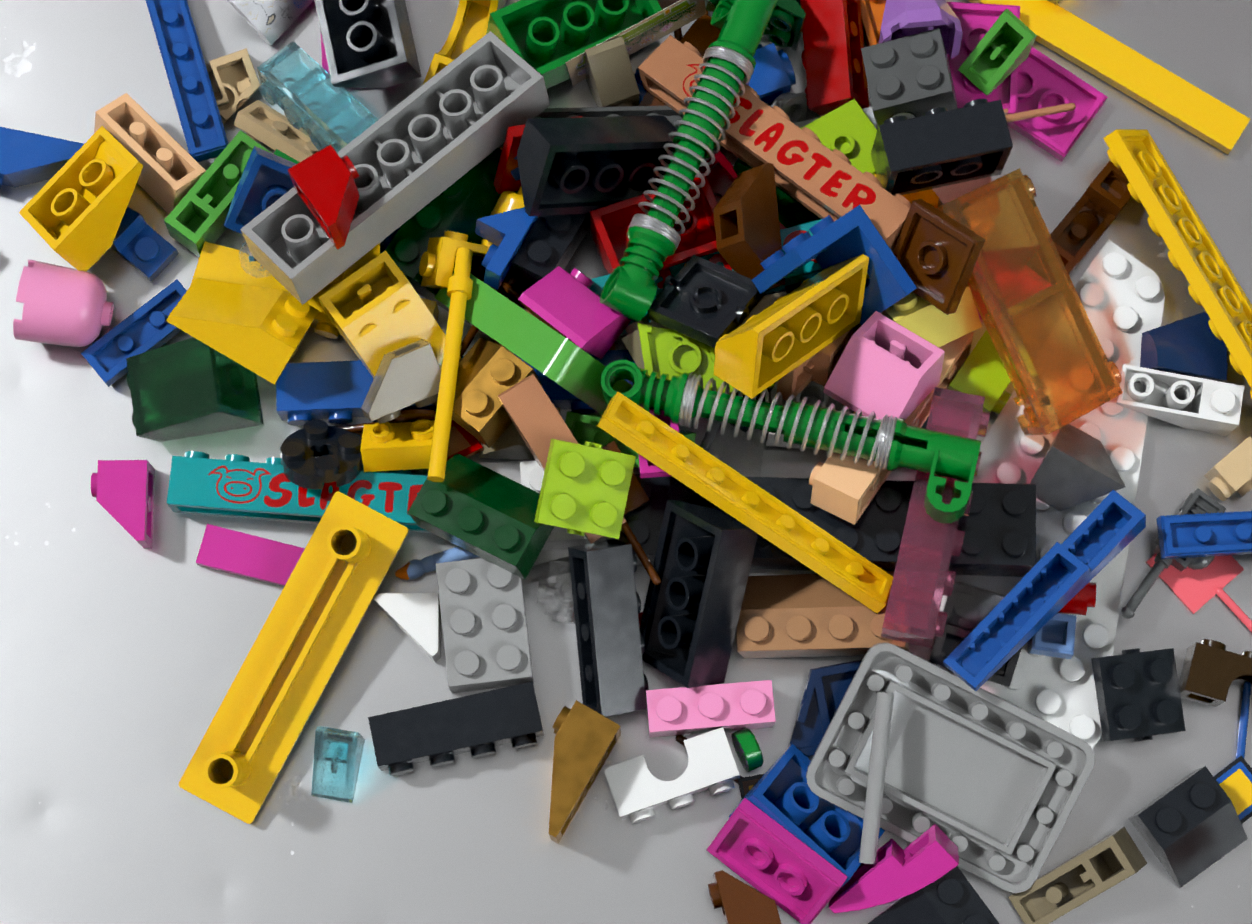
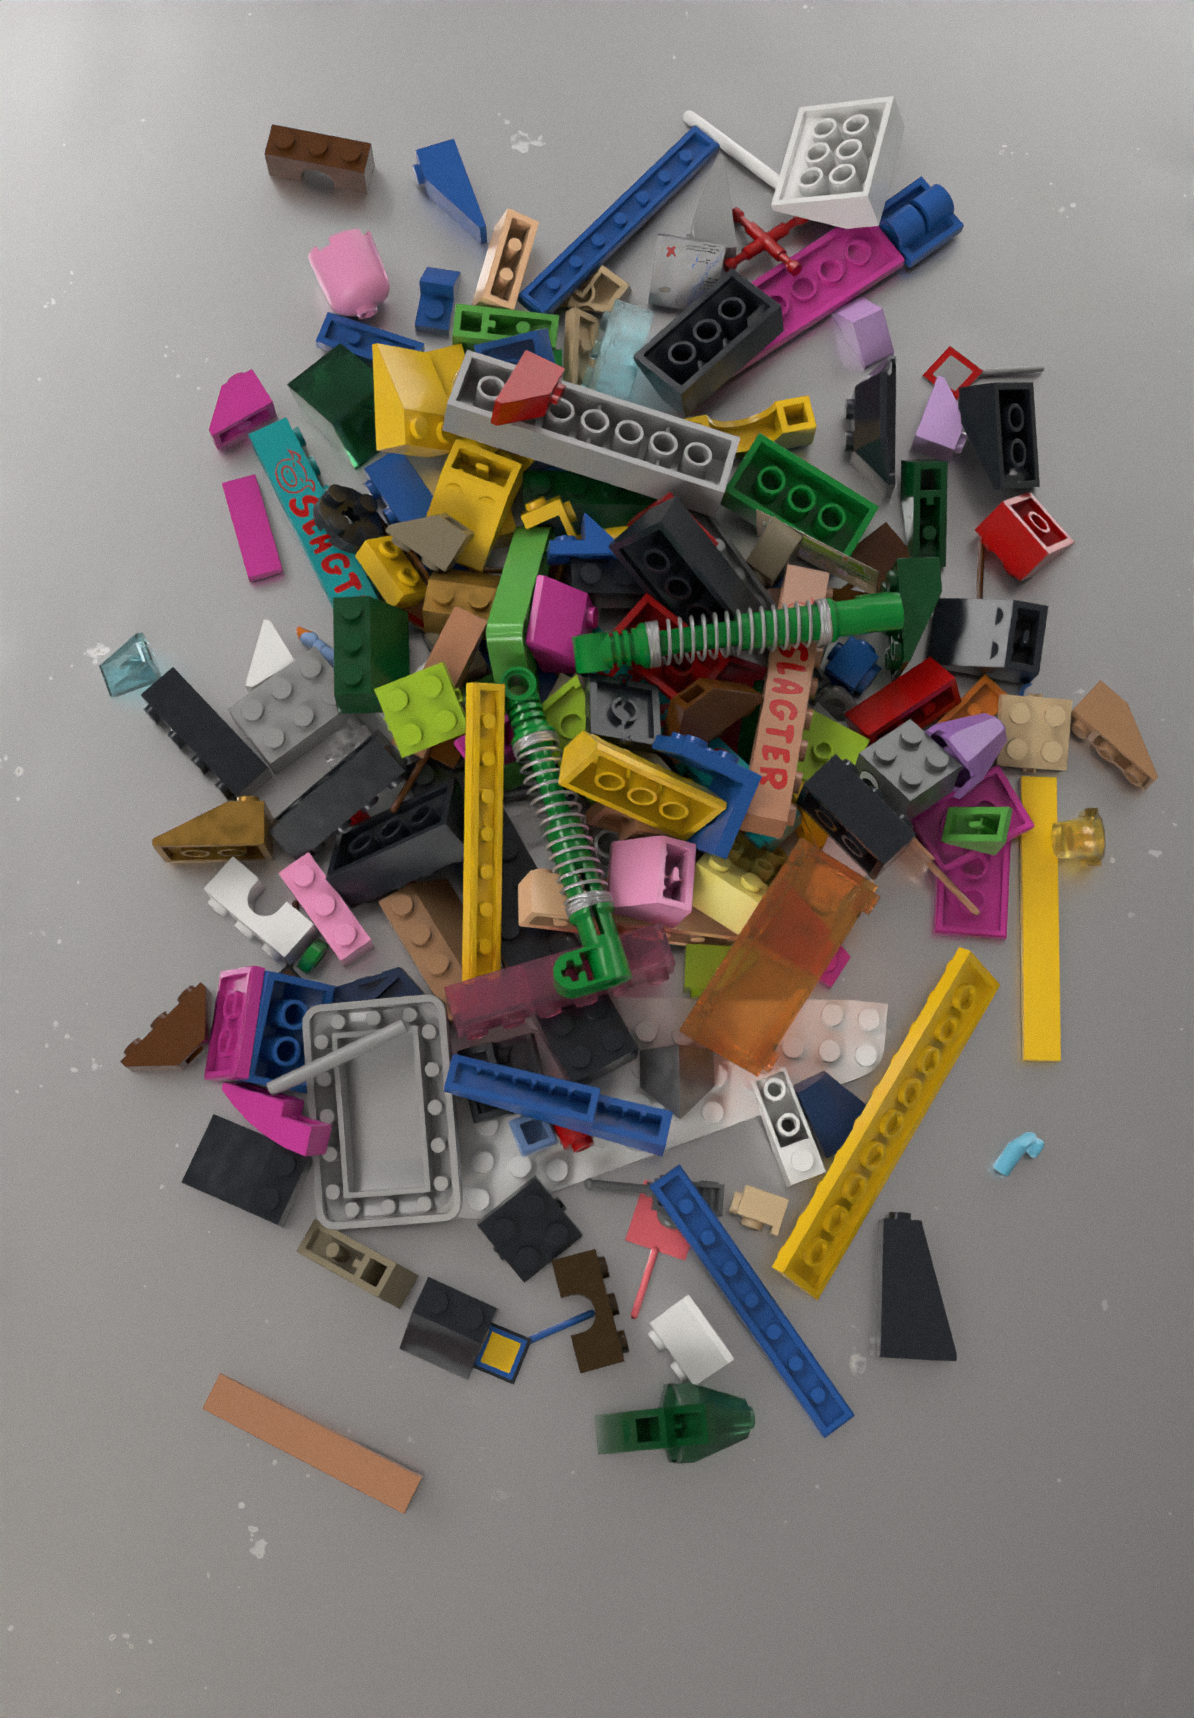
camera: 55 degrees right, 0 degrees up
yellow slope [19,126,143,271] -> none
yellow piece [179,492,409,824] -> none
yellow bar [427,247,473,482] -> none
reddish brown plate [893,199,986,315] -> none
reddish brown slope [1023,161,1132,291] -> none

